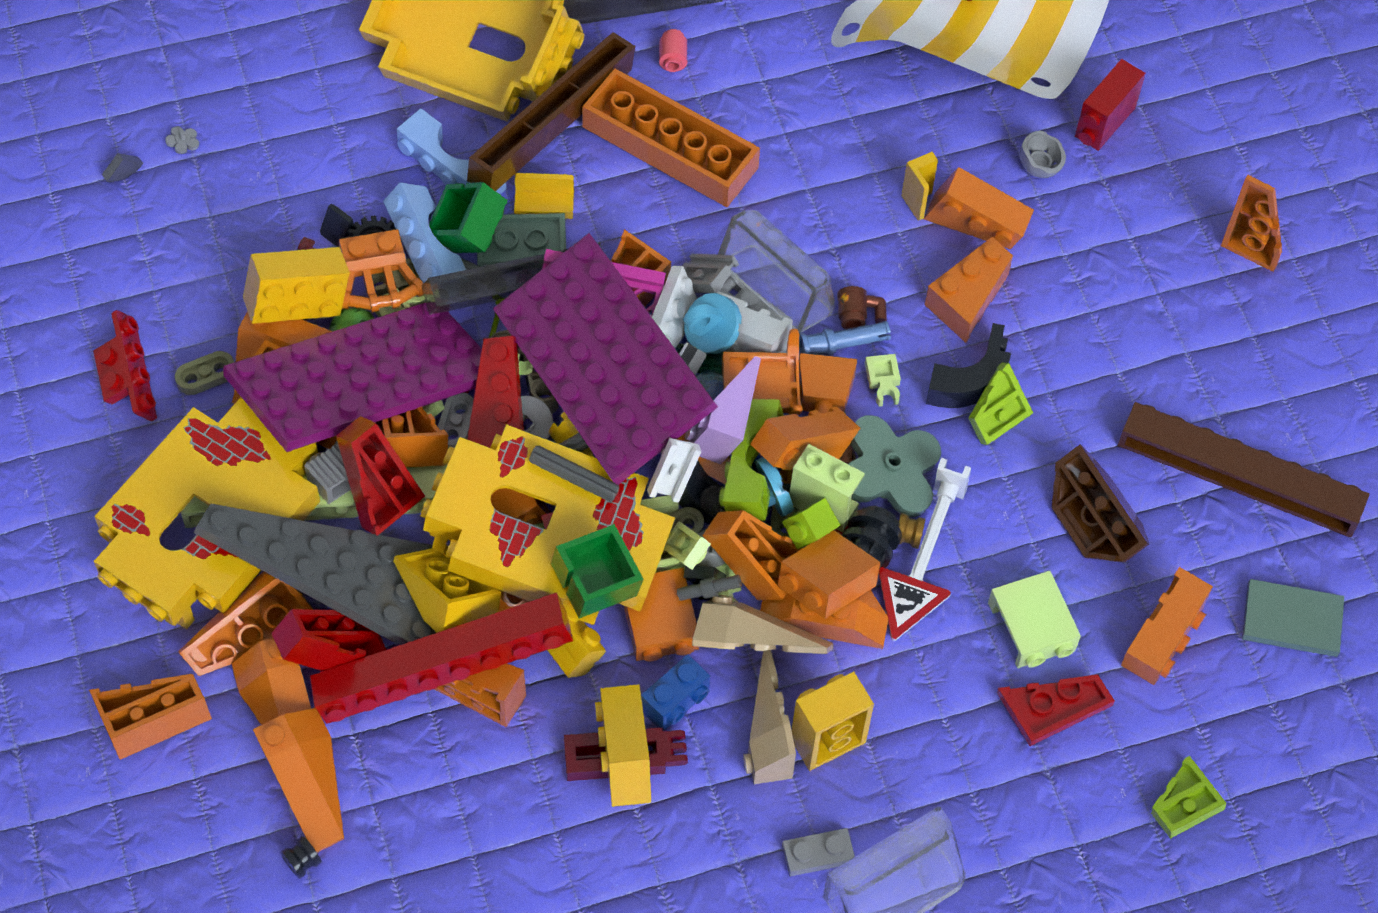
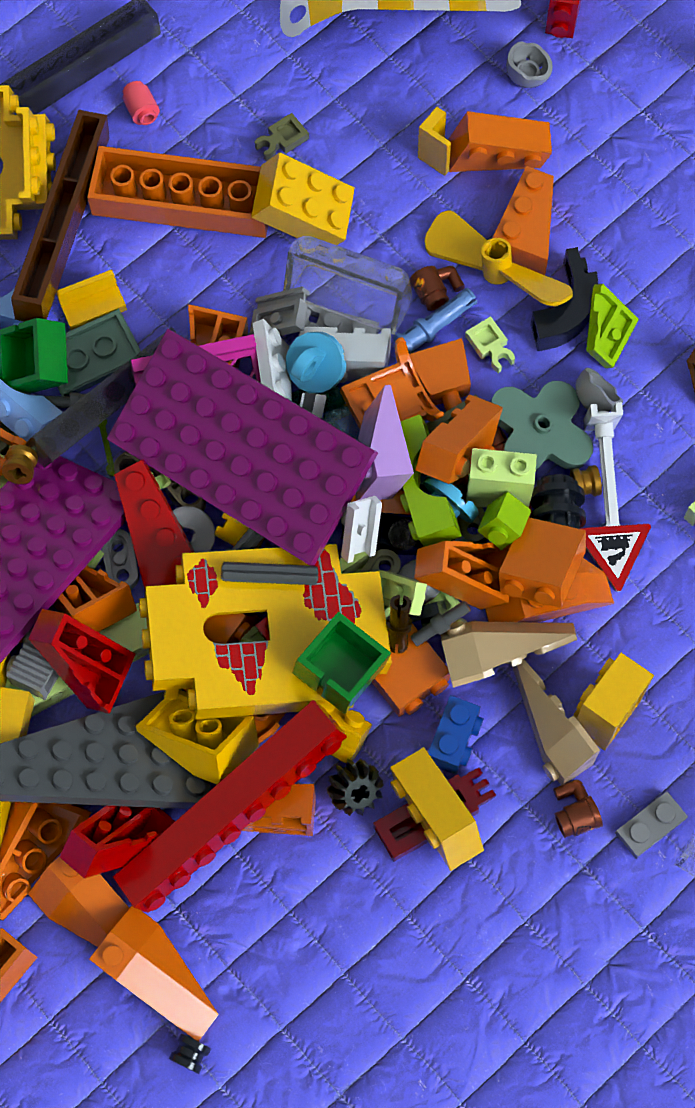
camera: 20 degrees left, 10 degrees up
none -> pearl gold wheel [2,445,38,484]
none -> yellow brick [251,152,355,251]
none -> olive plate [254,113,309,161]
none -> pearl dark grey gear [326,758,384,816]
none -> dark brown pin [386,595,412,653]
none -> yellow piece [425,210,573,306]
none -> copper piece [553,780,603,838]
none -> light grey helmet [576,368,623,412]

